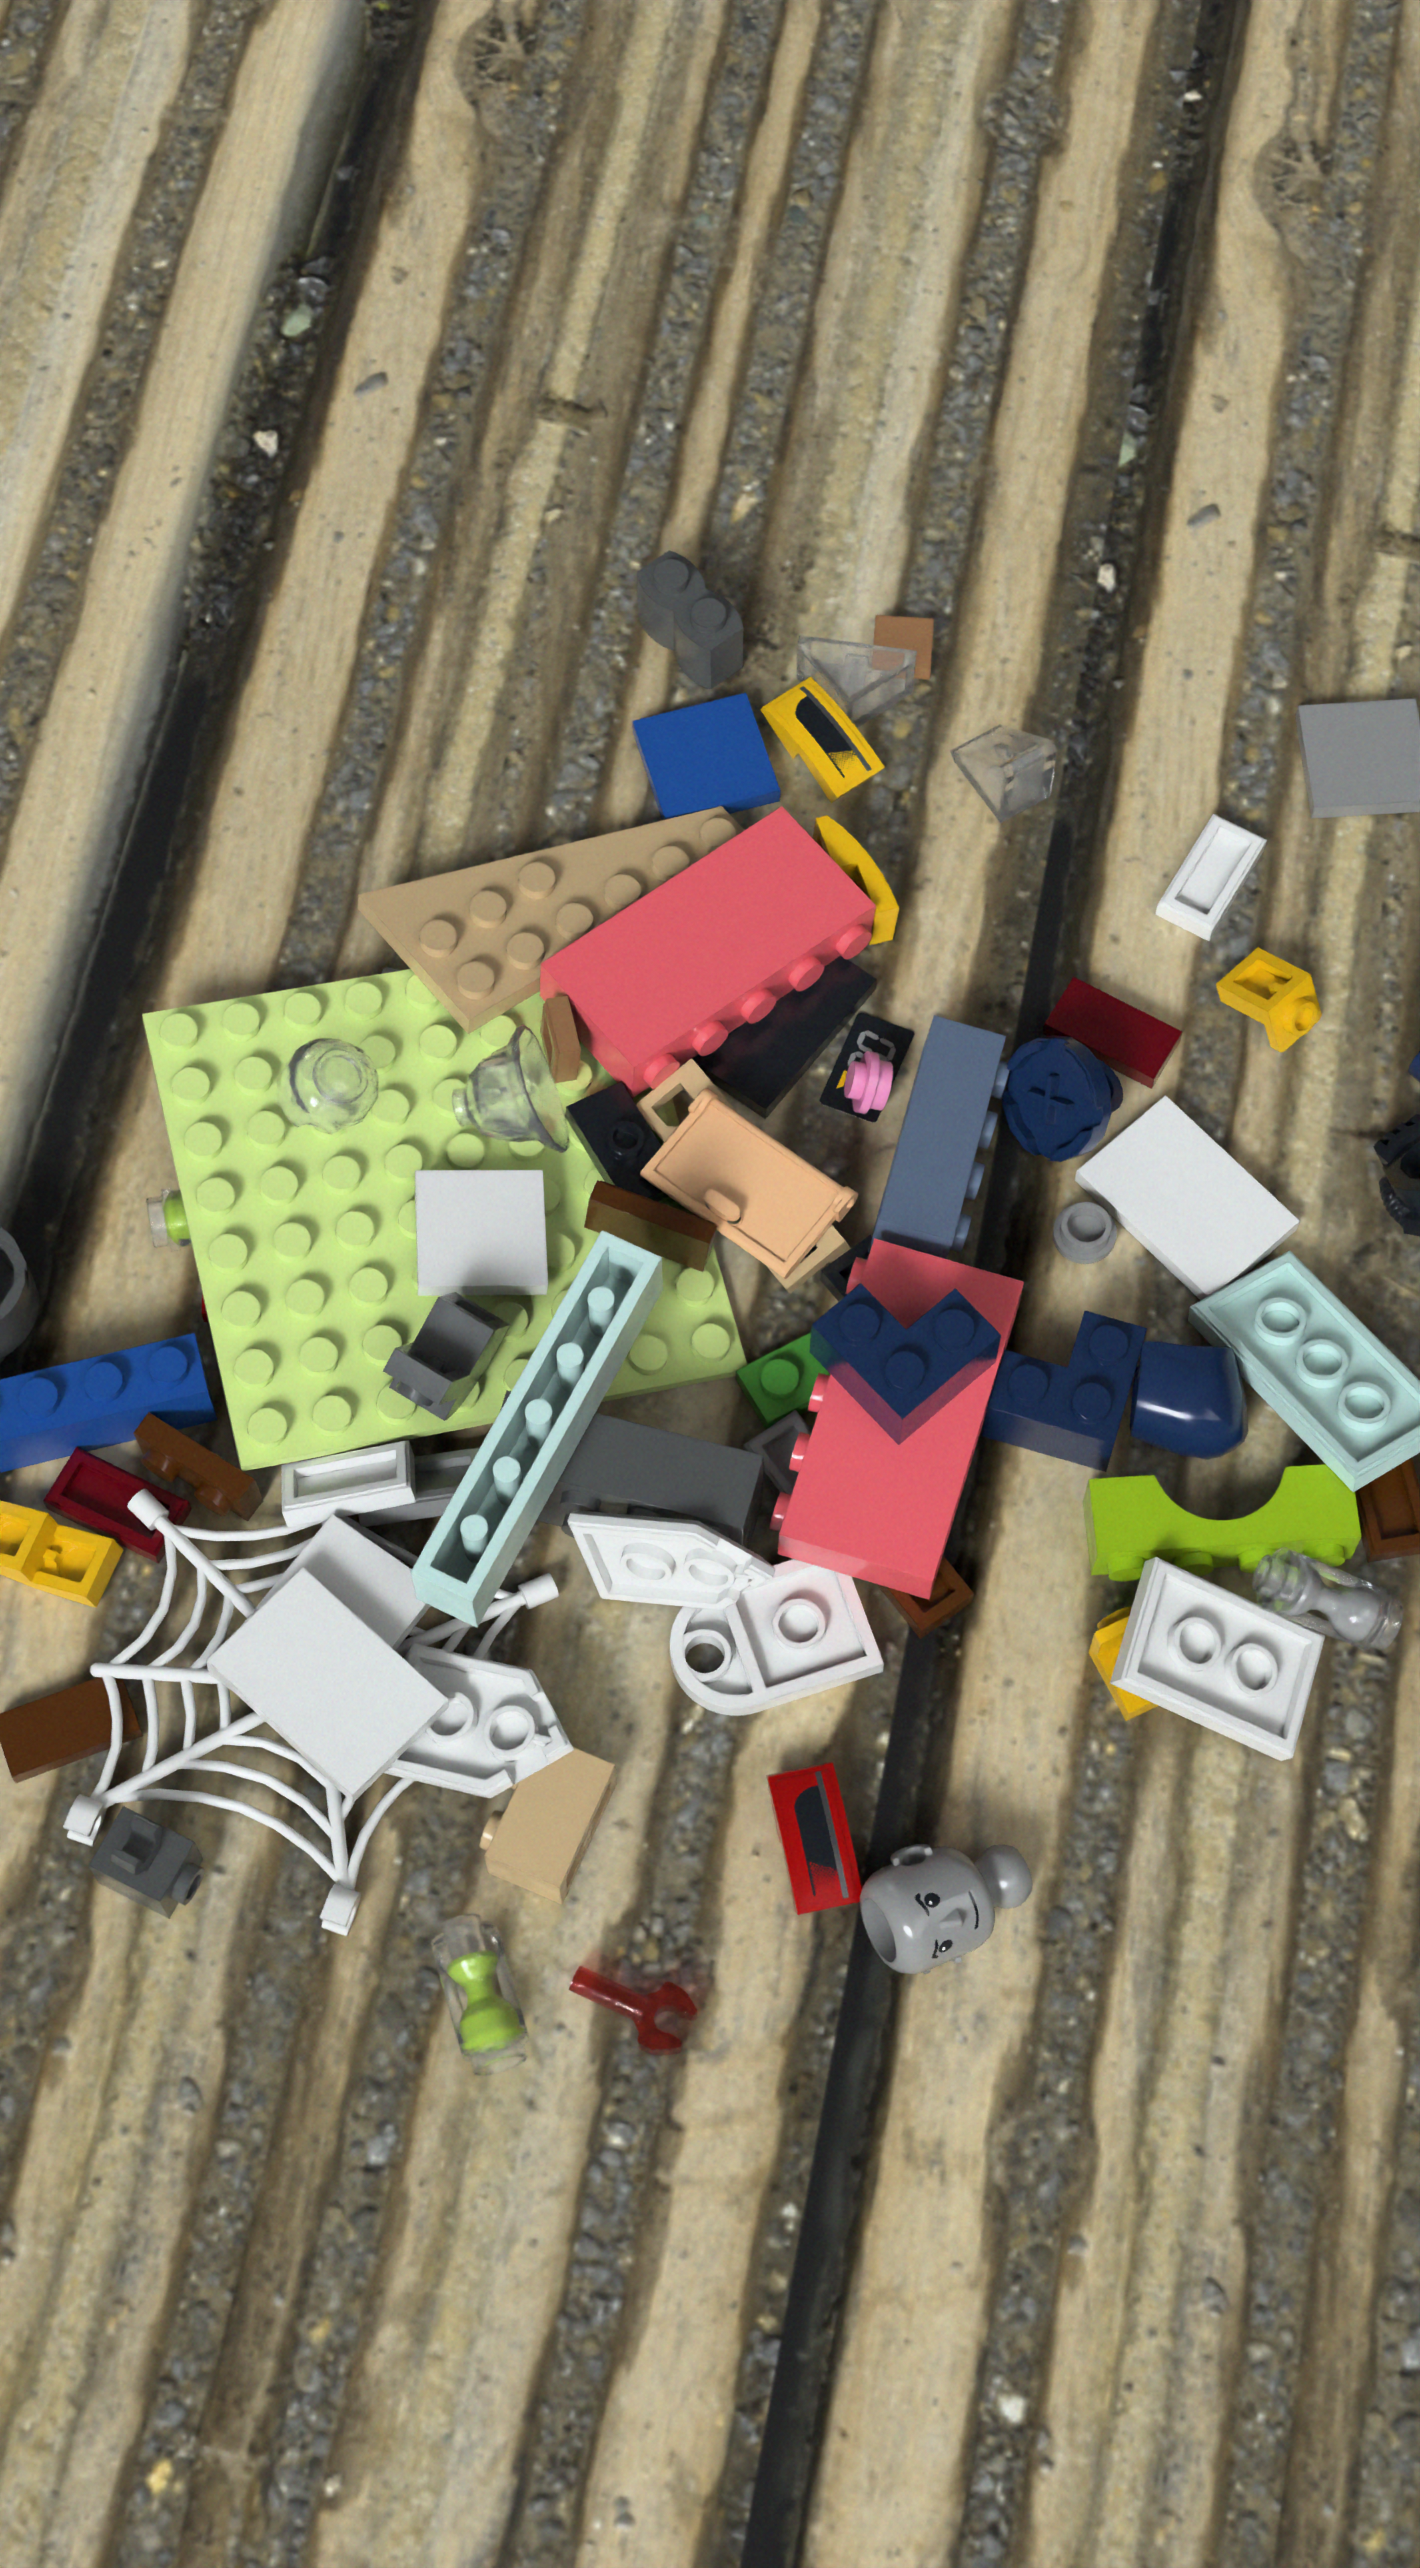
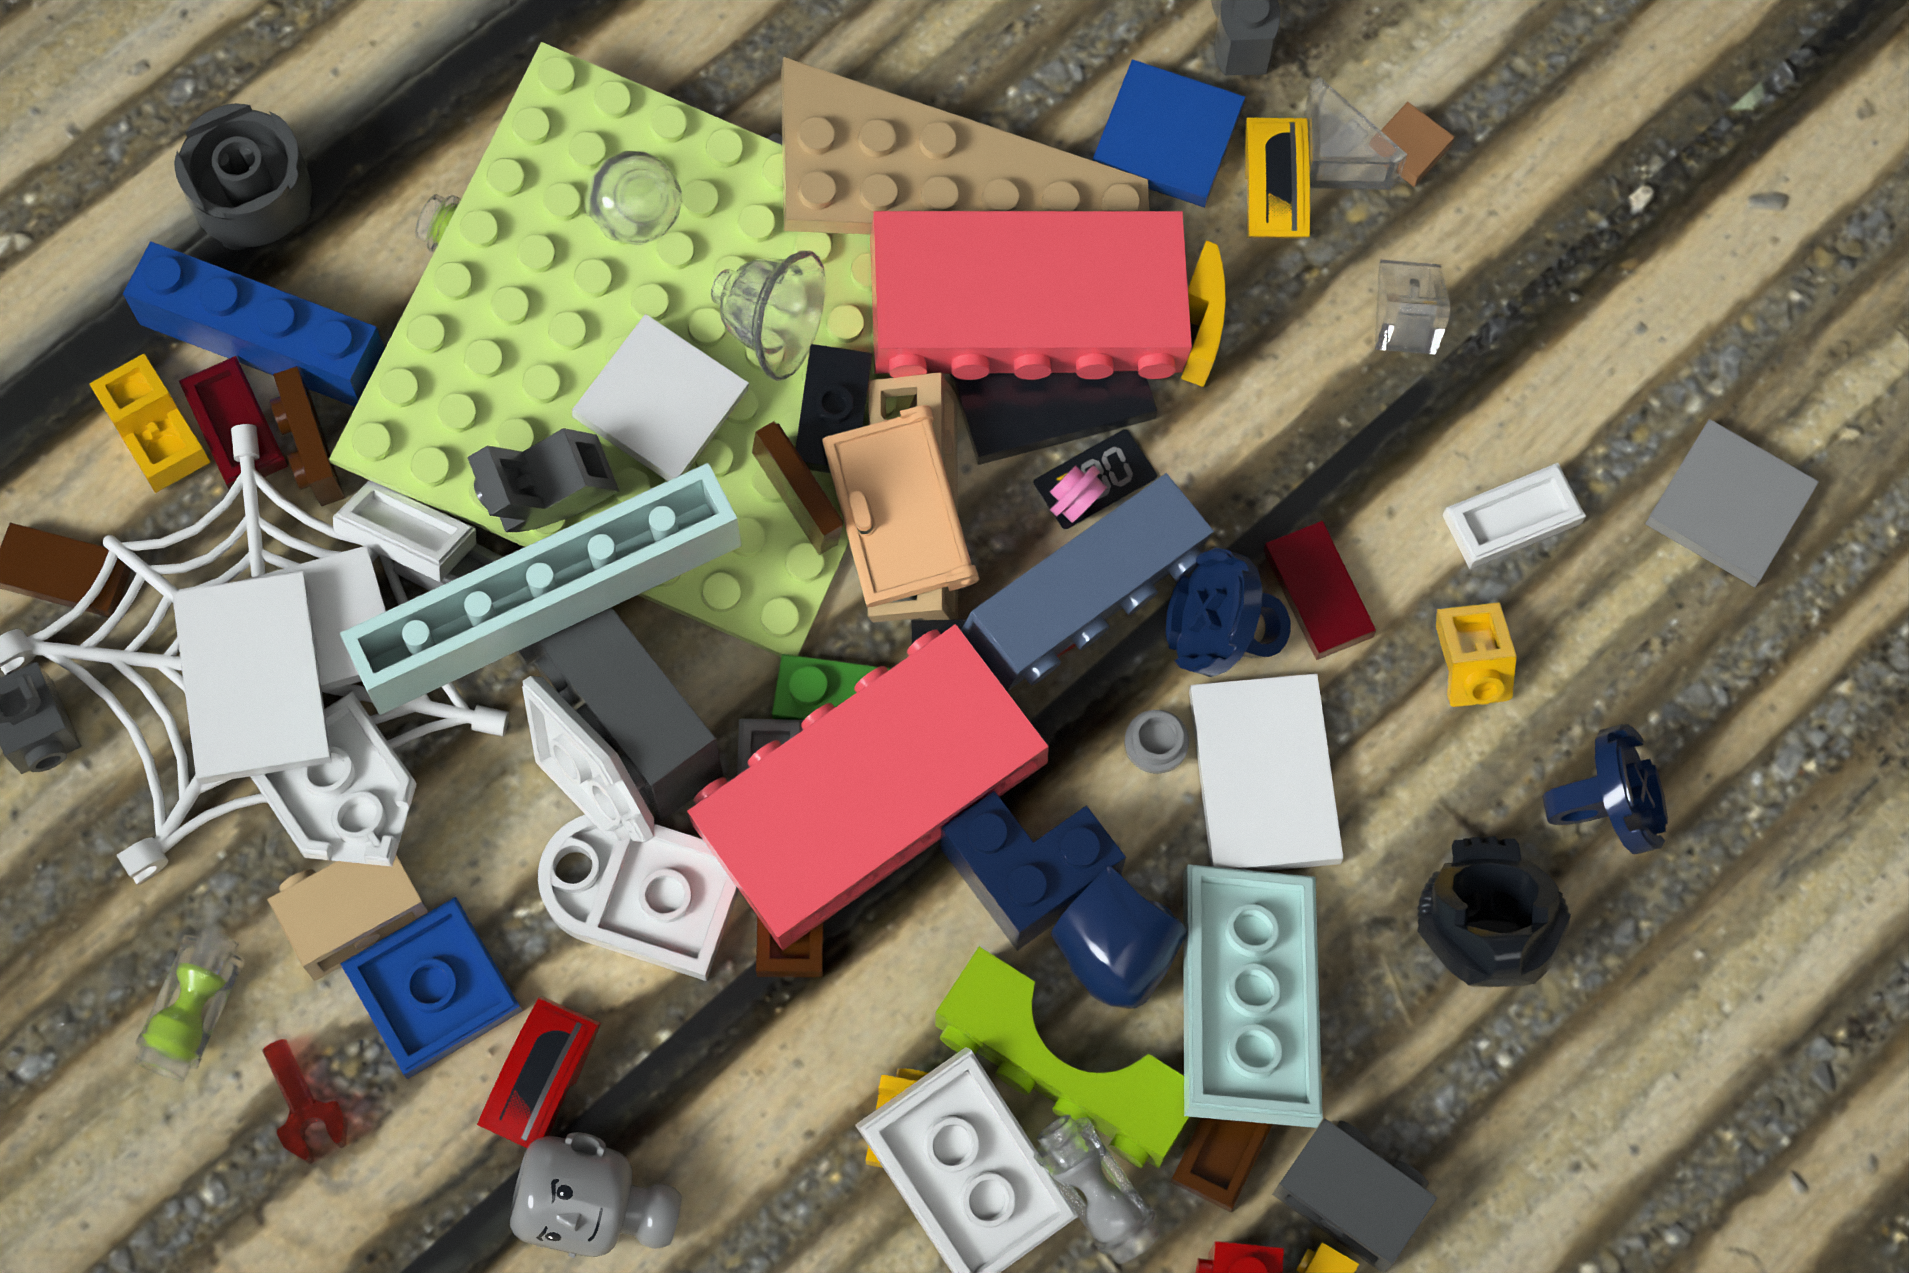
camera: 35 degrees right, 5 degrees up
medium nougat tile [540,995,581,1083] -> none
dark blue brick [810,1283,1001,1445] -> none
none -> blue tile [341,897,522,1079]

